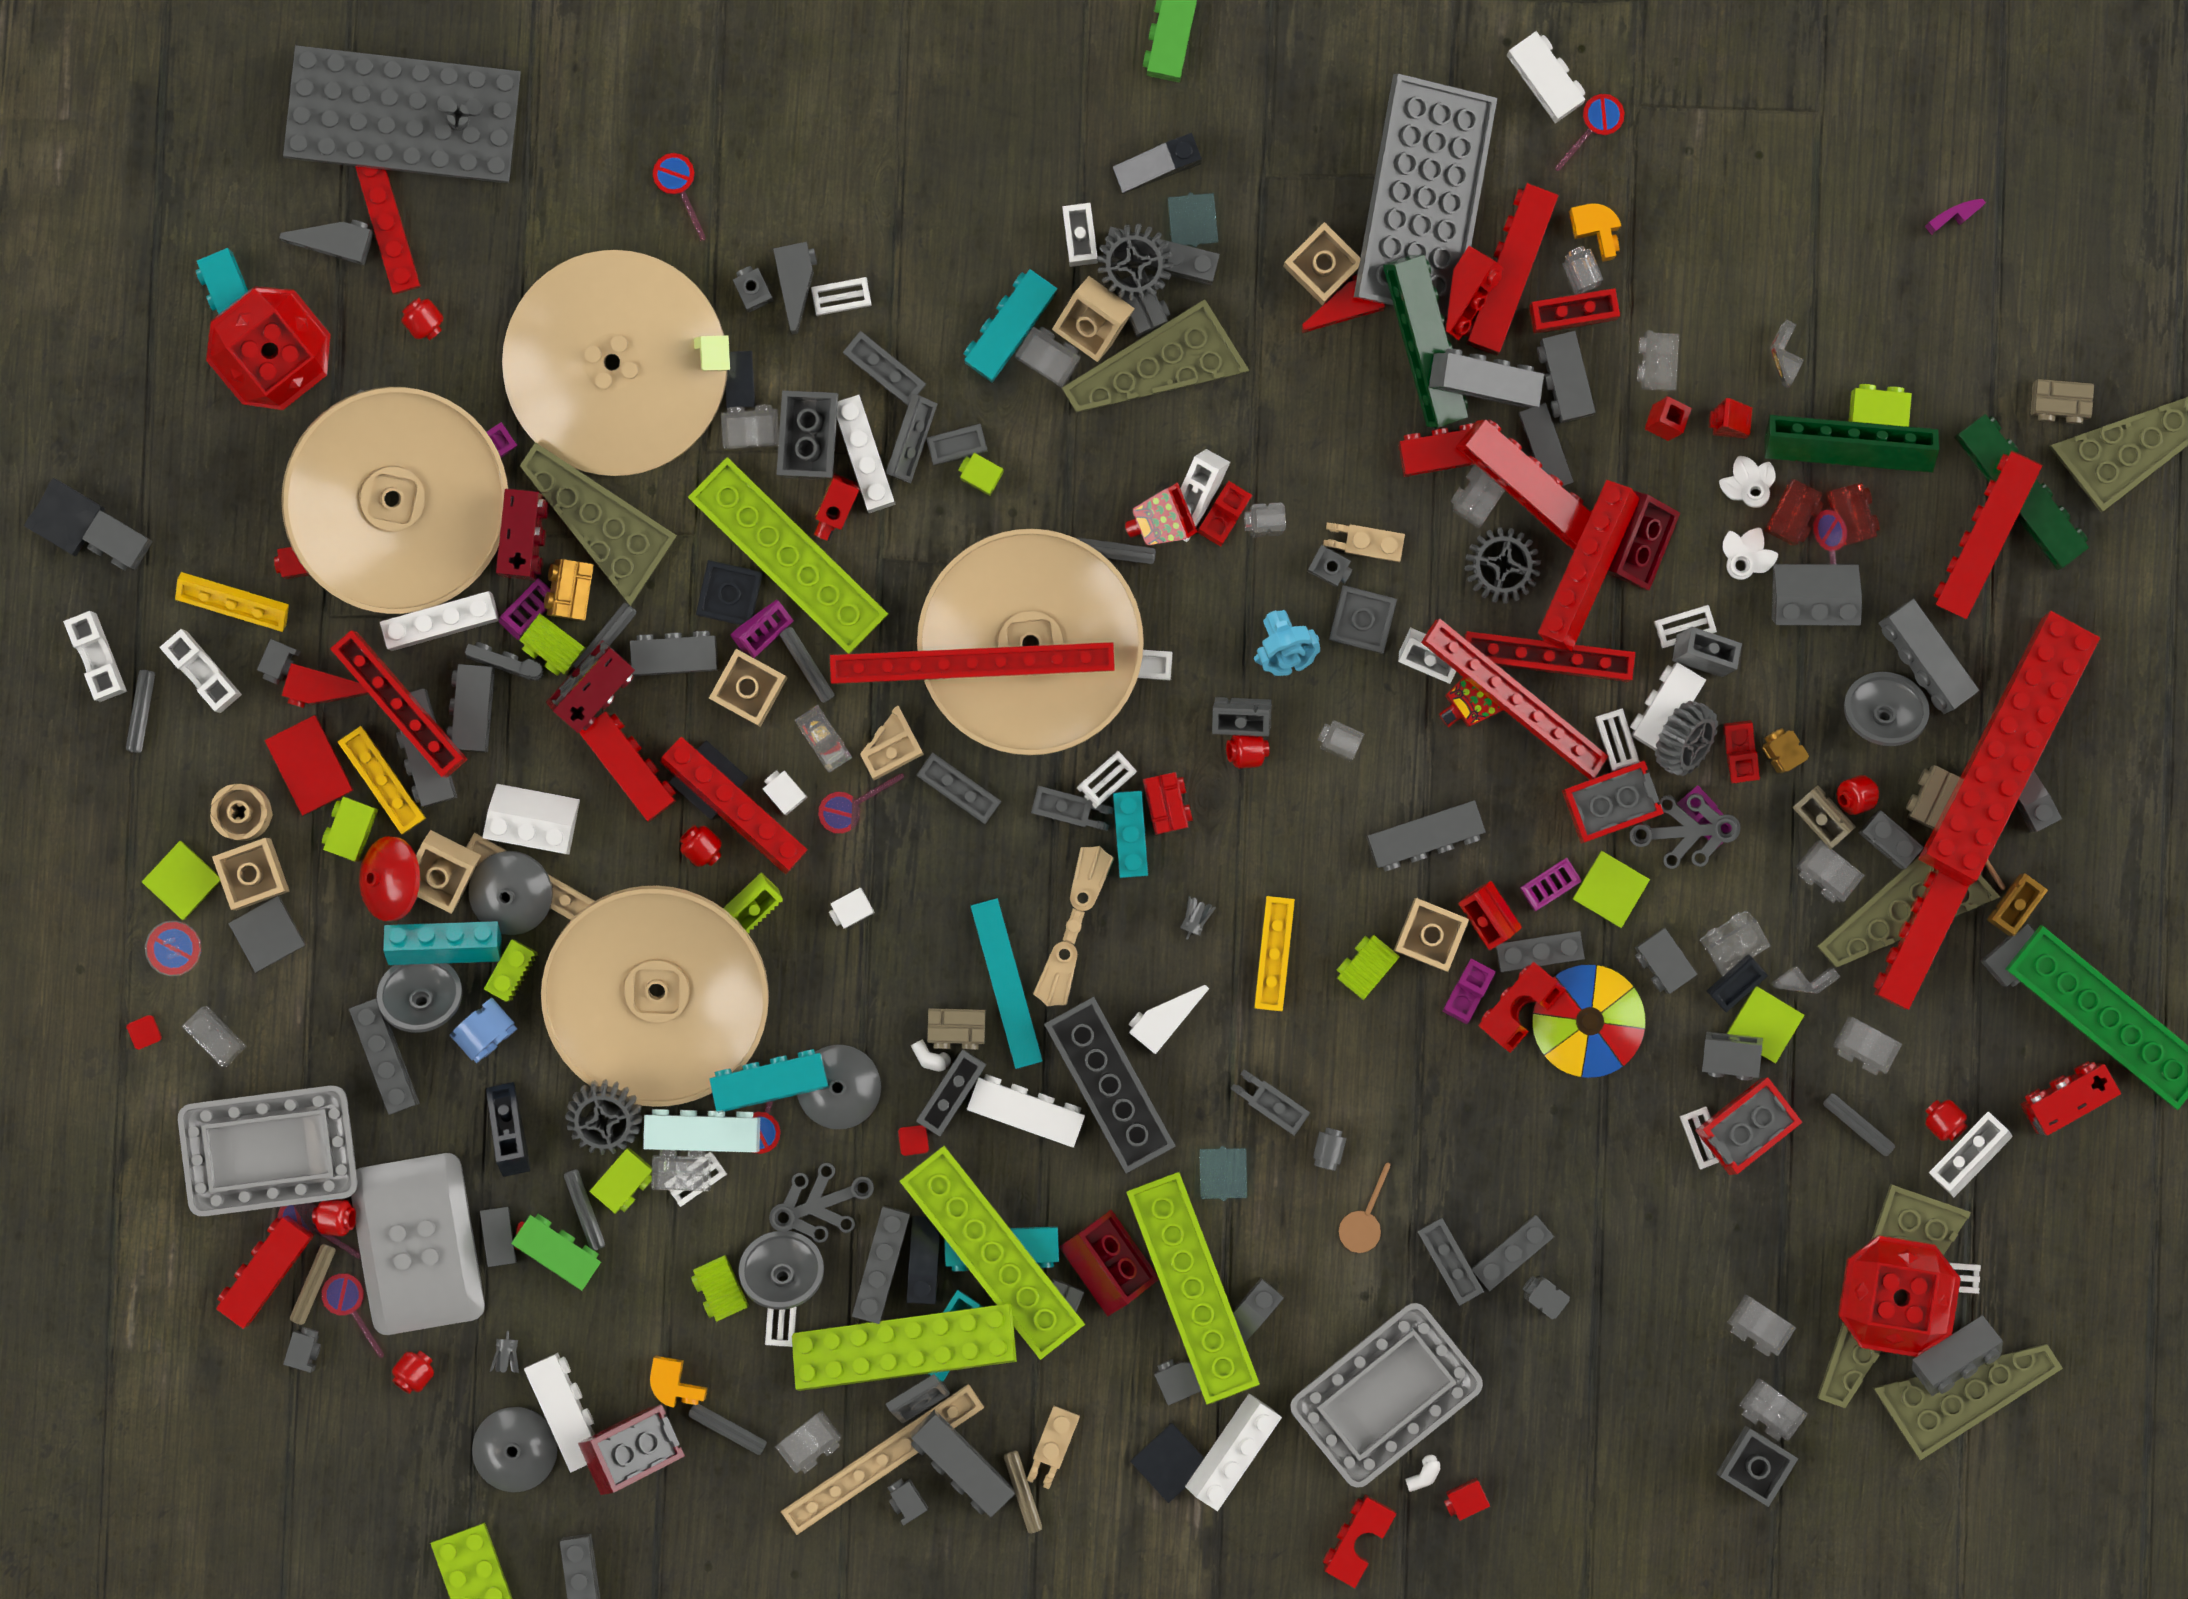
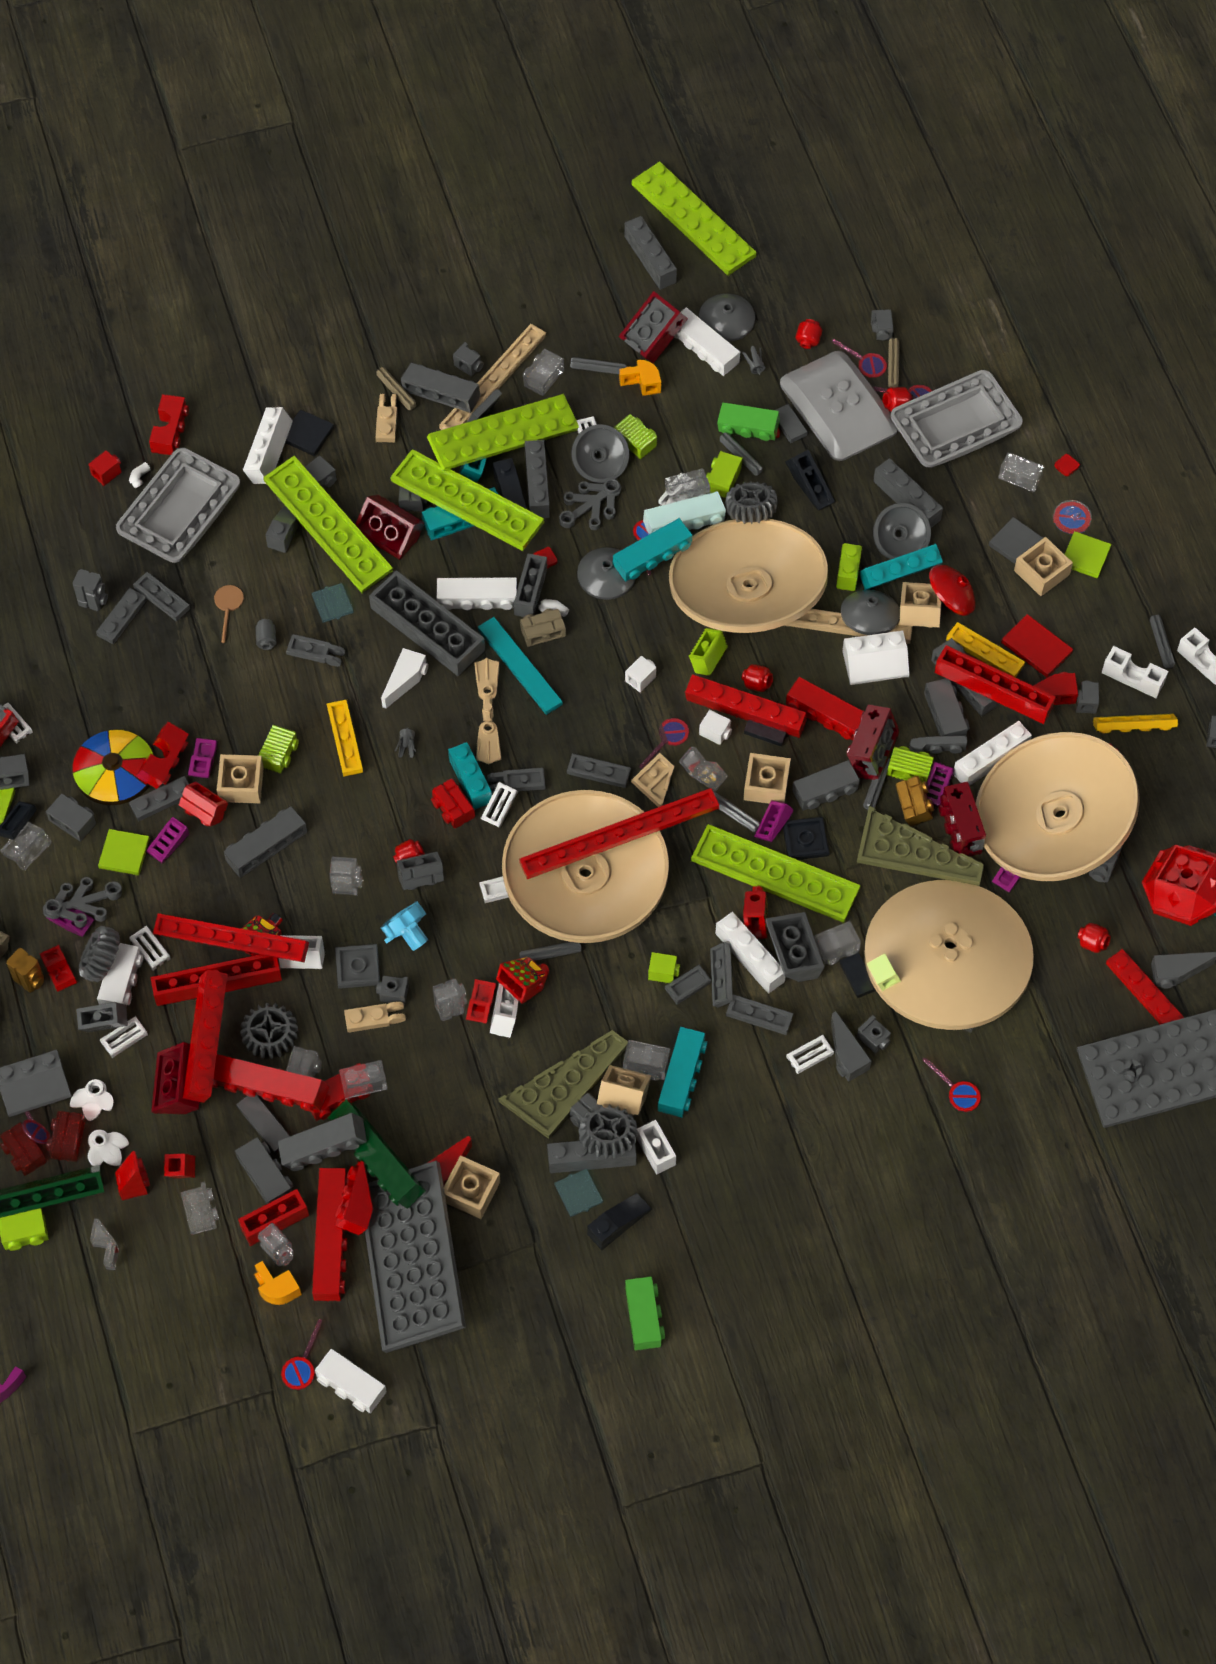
camera: 160 degrees right, 25 degrees down
tan brick [210,784,273,841] -> none
red brick [216,1215,315,1329] -> none
lime brick [322,797,379,862] -> none
medium blue brick [450,998,517,1063] -> none
dark grey piece [1562,760,1664,843] -> none
none -> clear brick [339,1060,387,1099]

